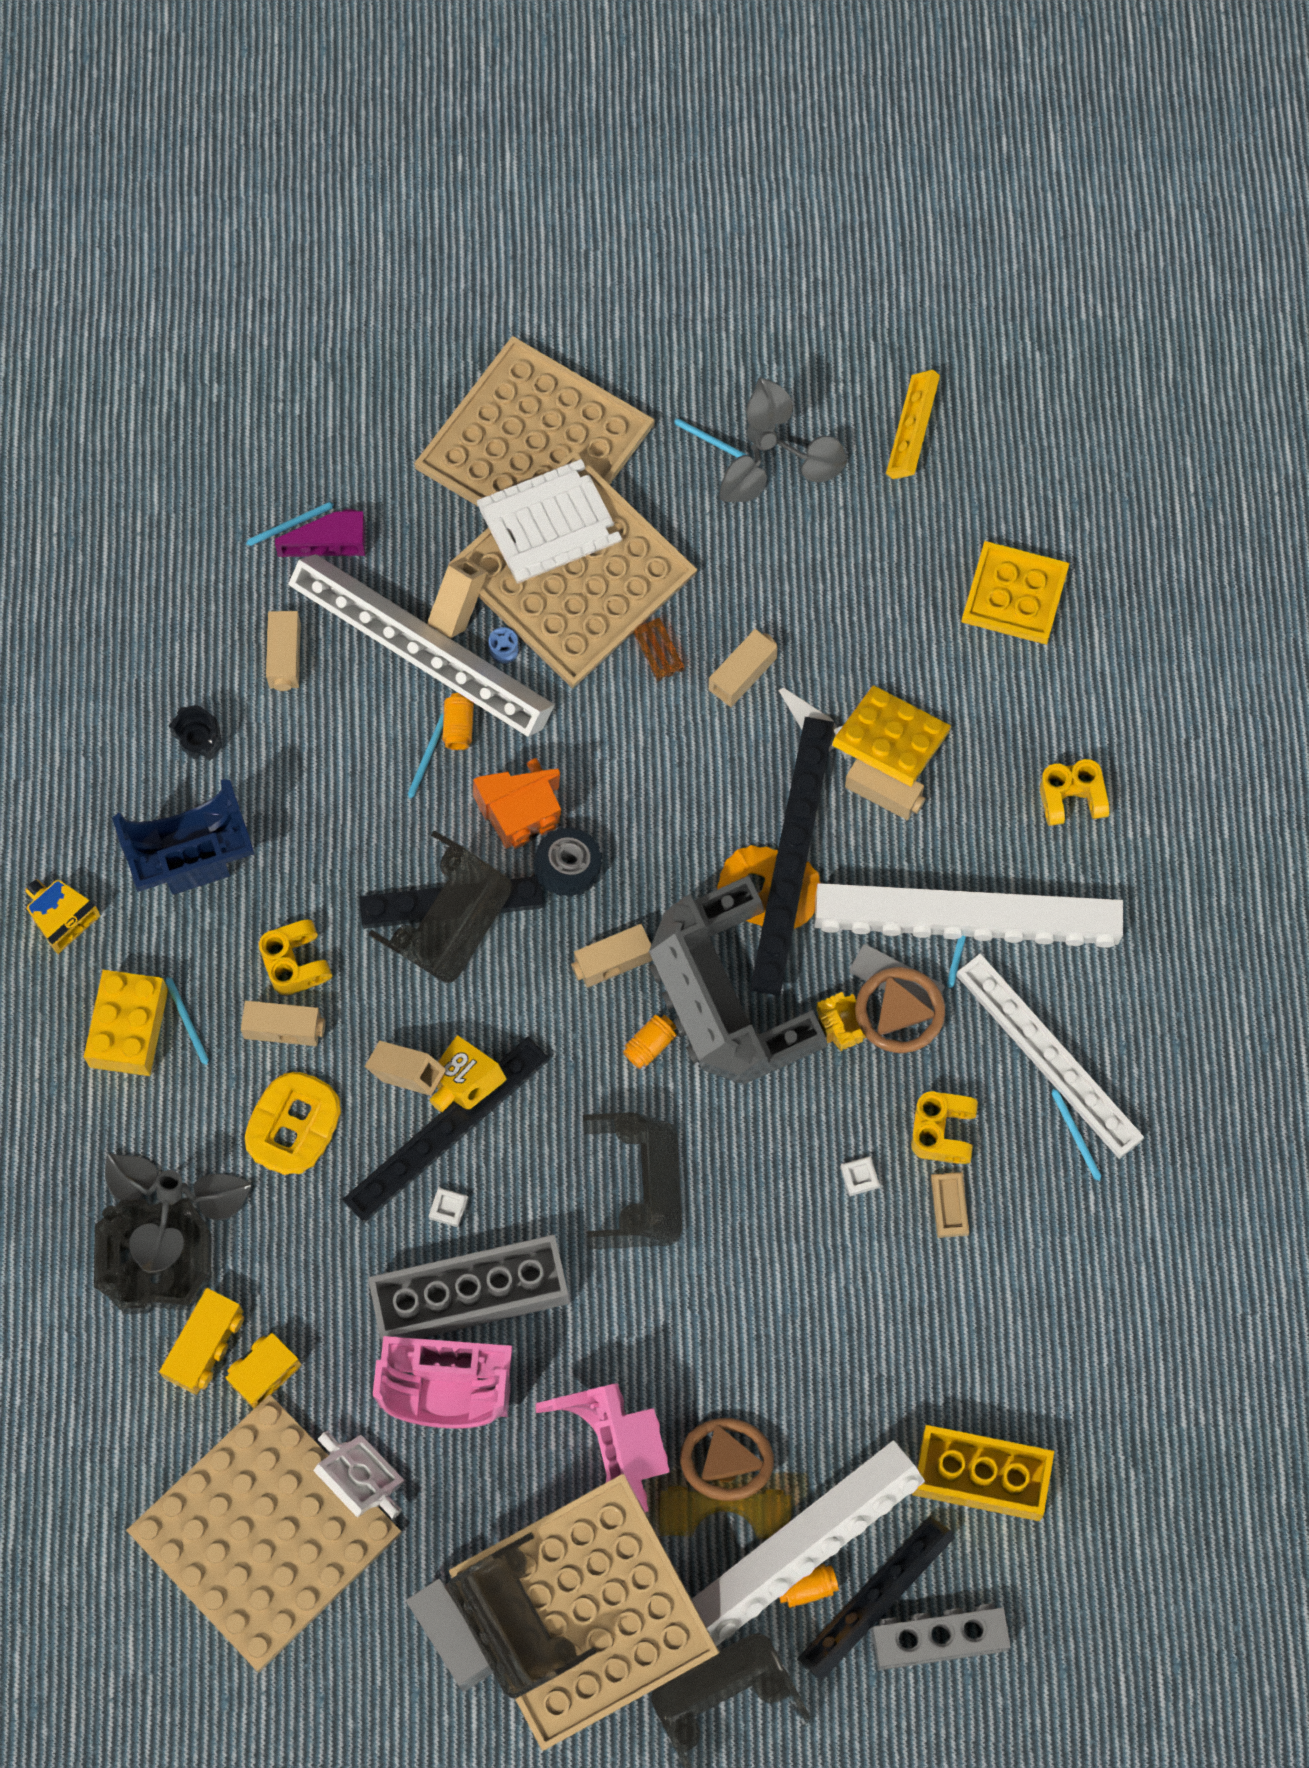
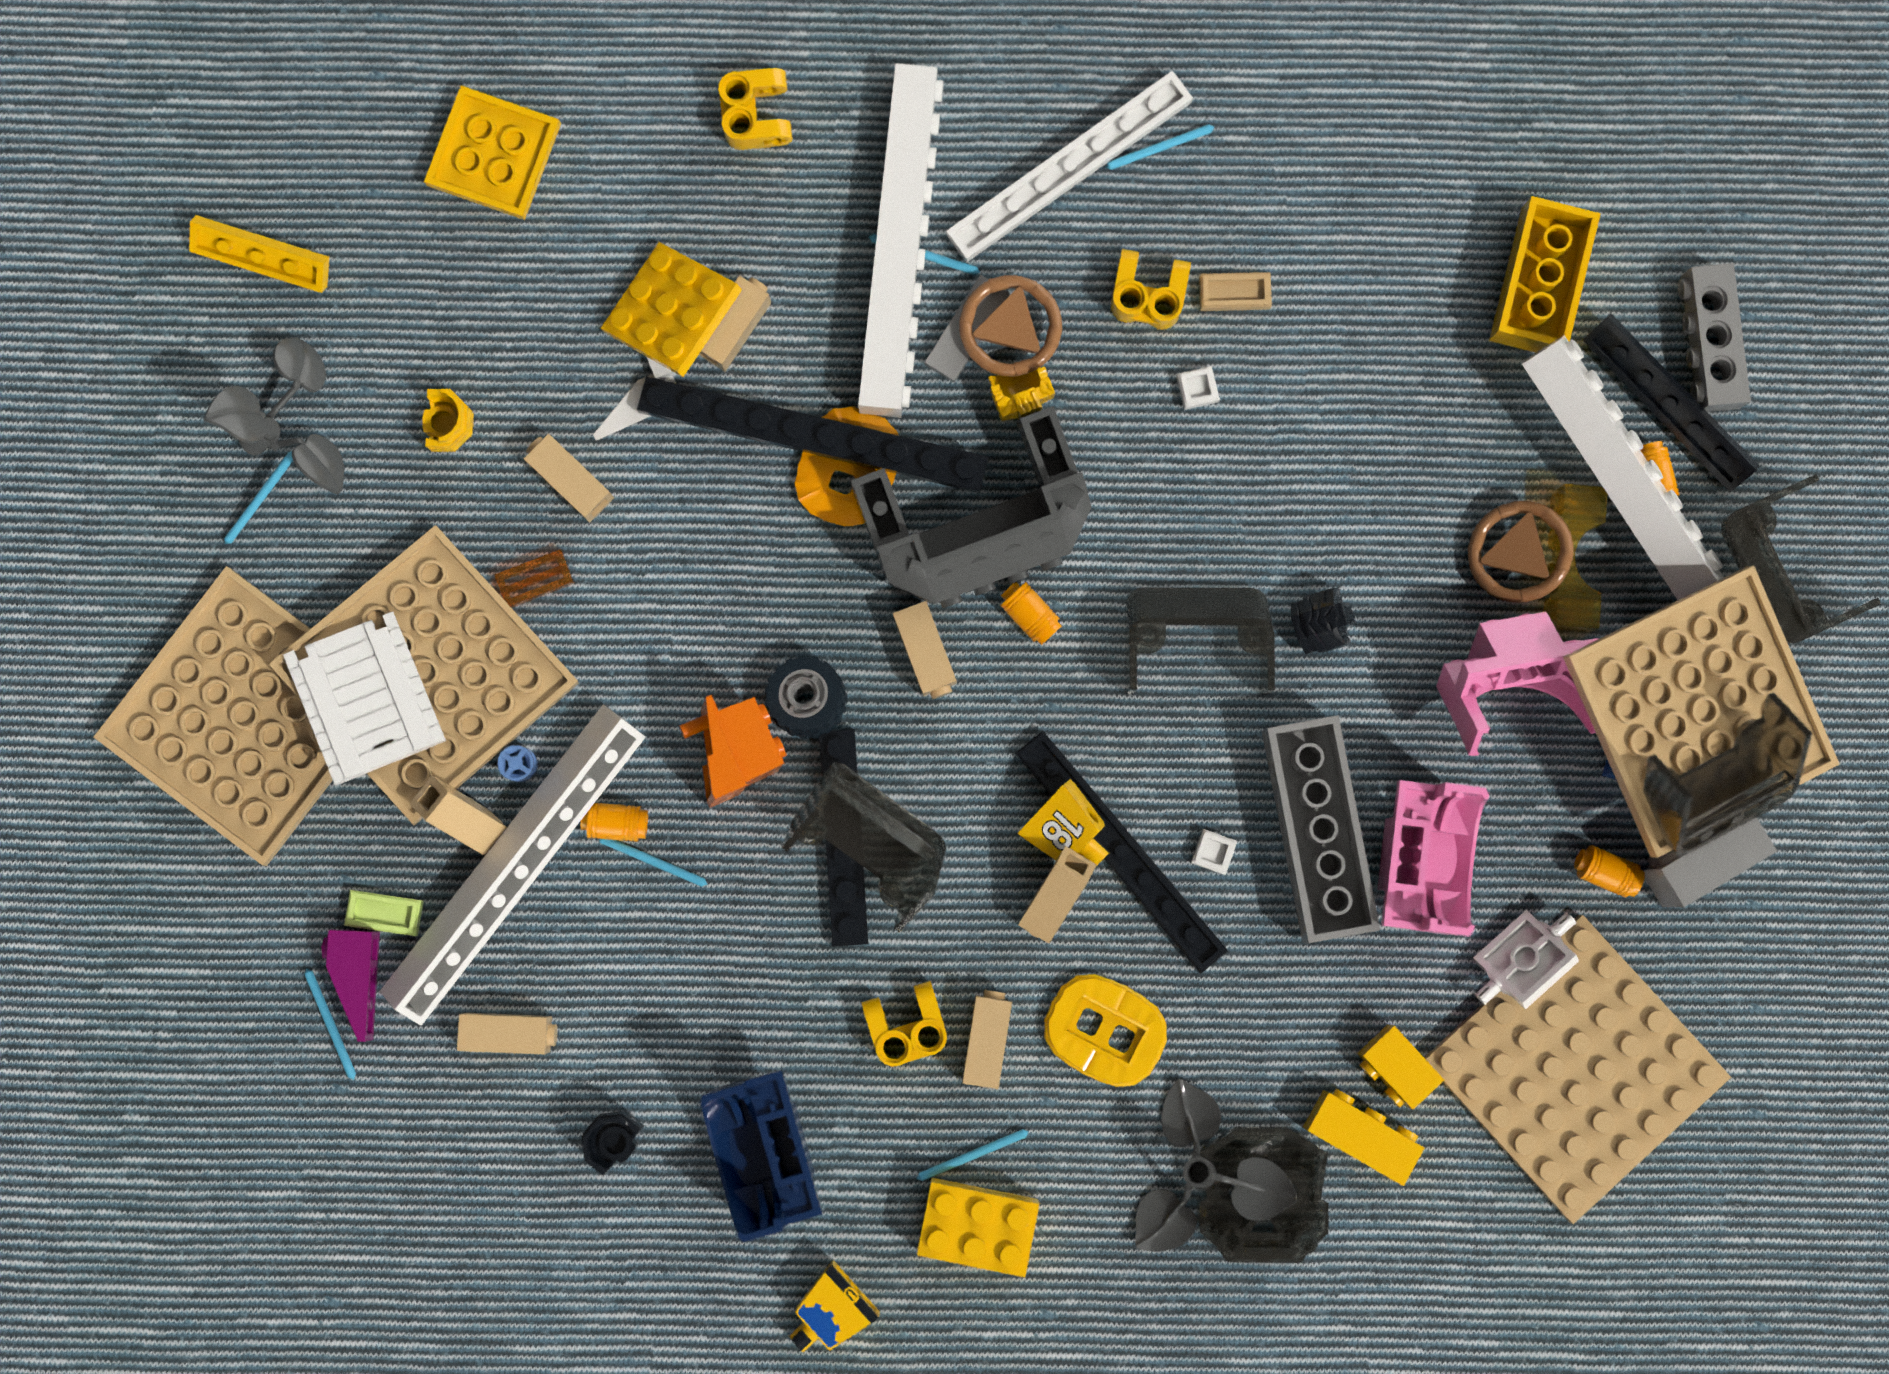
camera: 90 degrees left, 15 degrees up
none -> yellowish green tile [344,890,424,936]
none -> yellow hair [422,389,474,452]
none -> black hair [1291,588,1357,654]
none -> light orange head [1574,845,1645,898]

